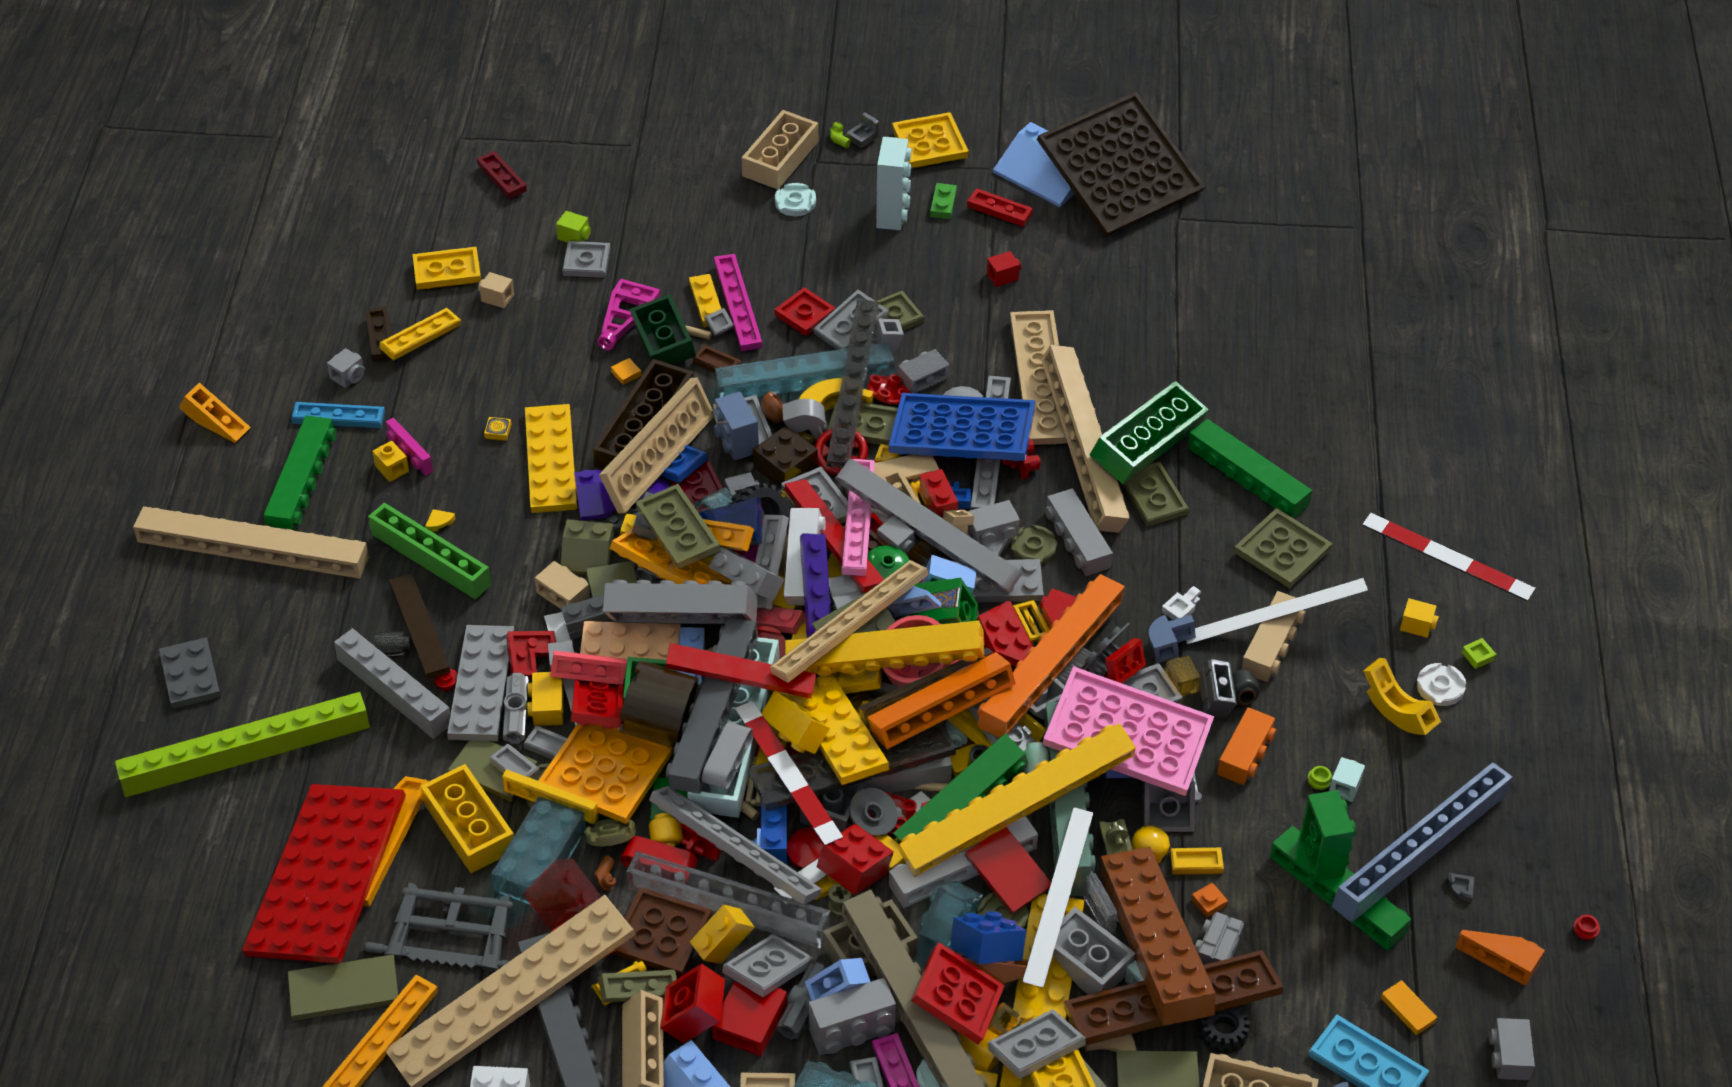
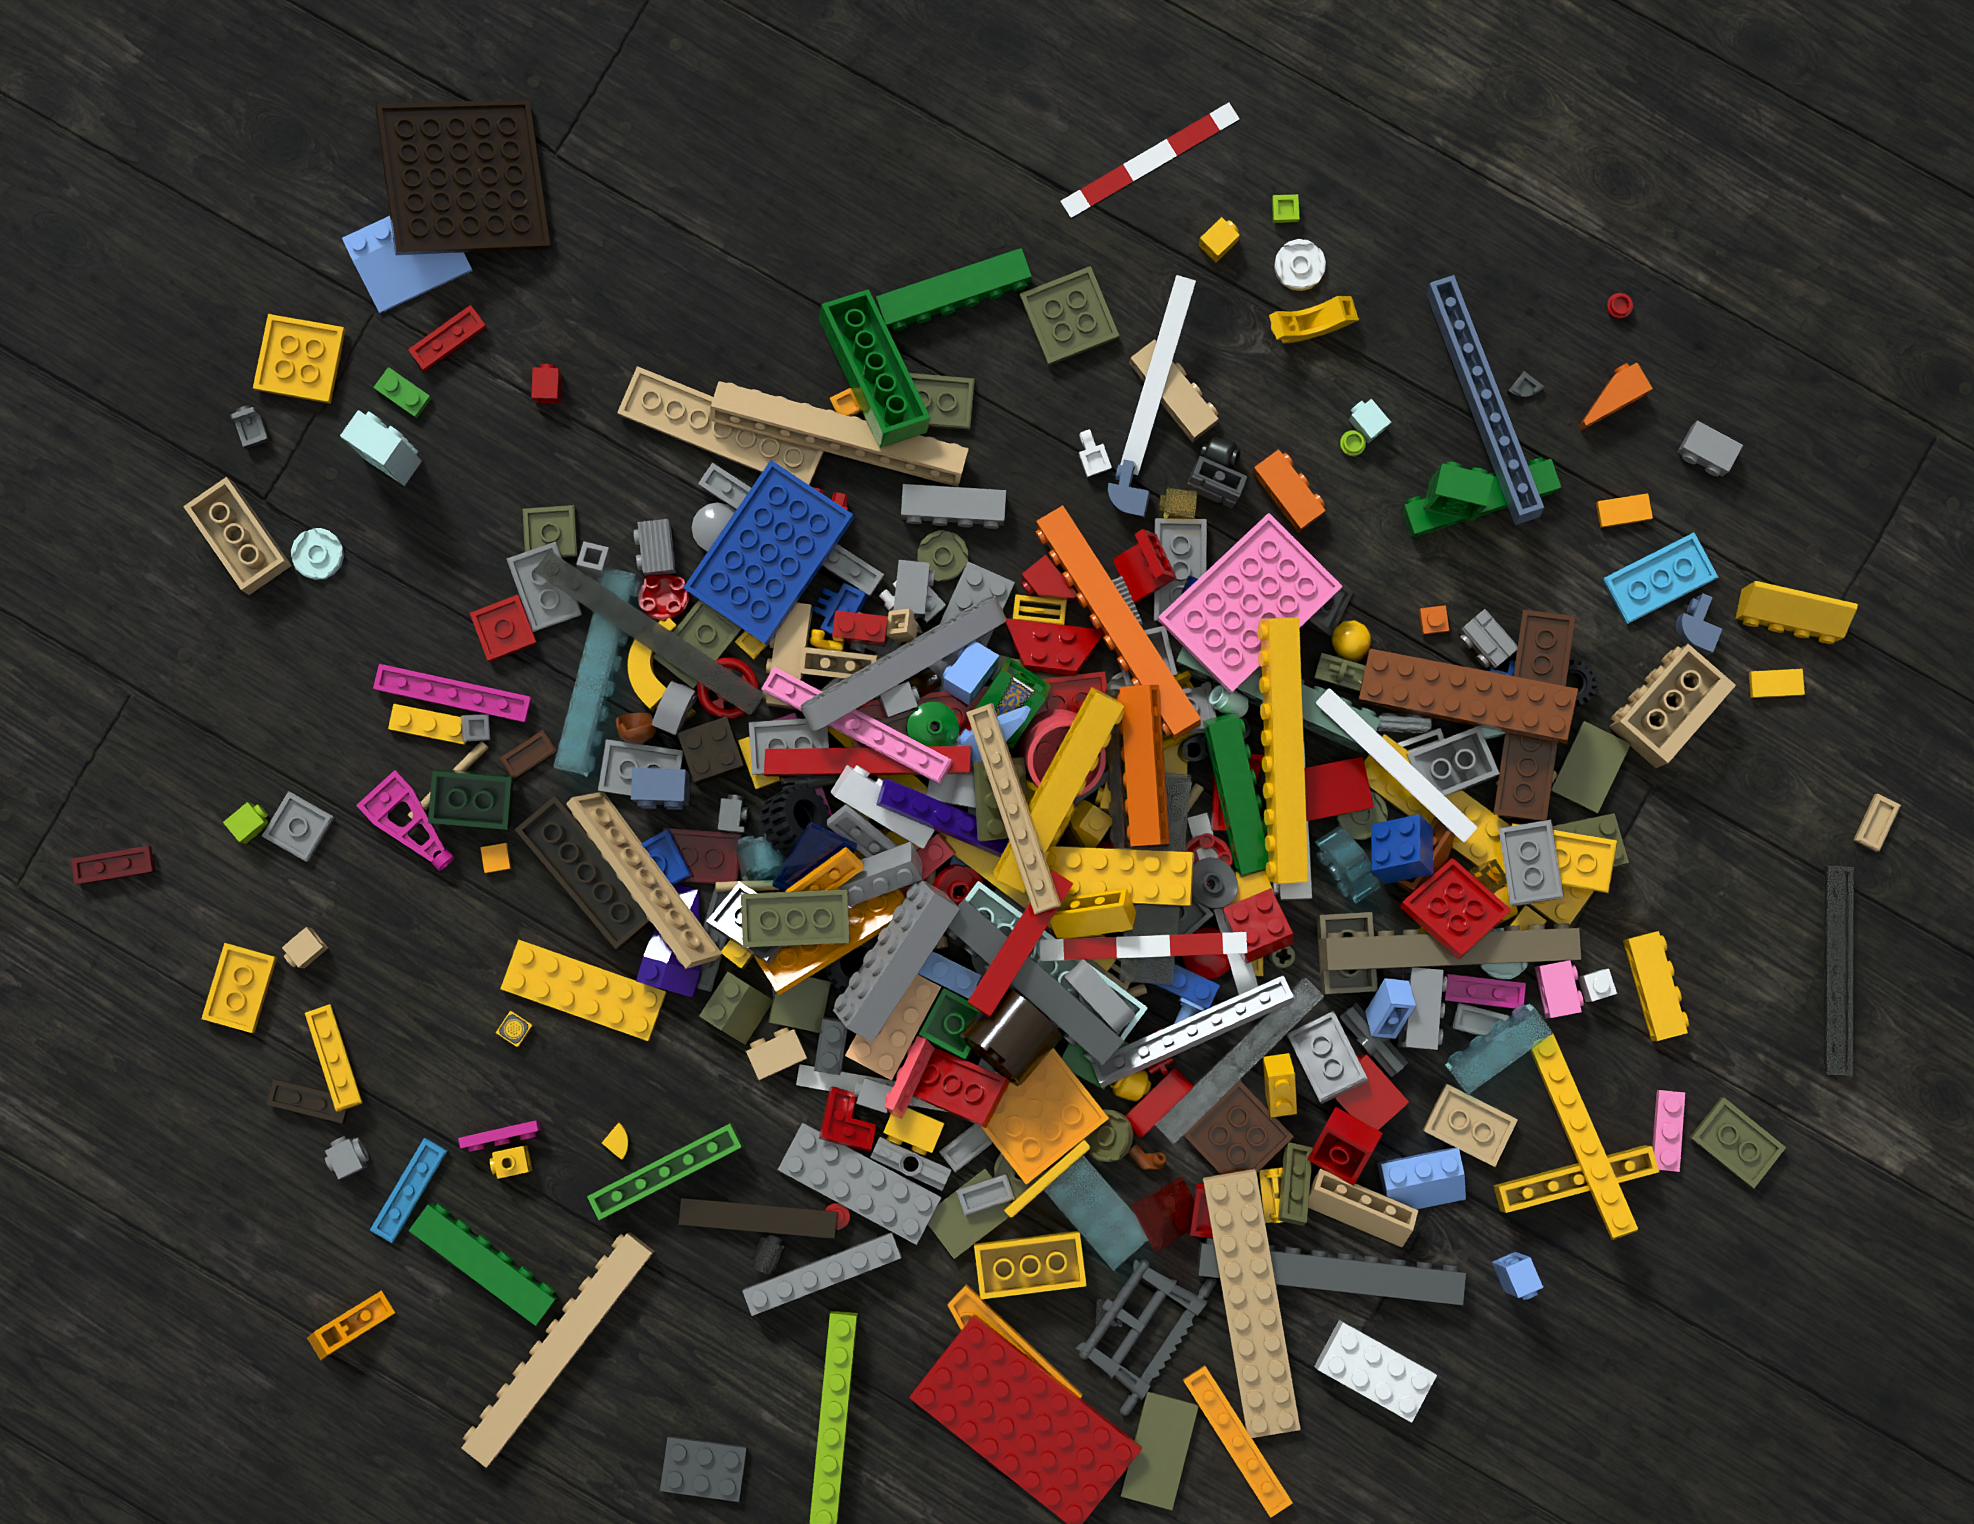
camera: 65 degrees left, 35 degrees up
lime arm [830,122,851,149] -> none
dark grey hinge [1083,623,1130,677] -> none
yellow tile [1170,848,1224,875] -> none

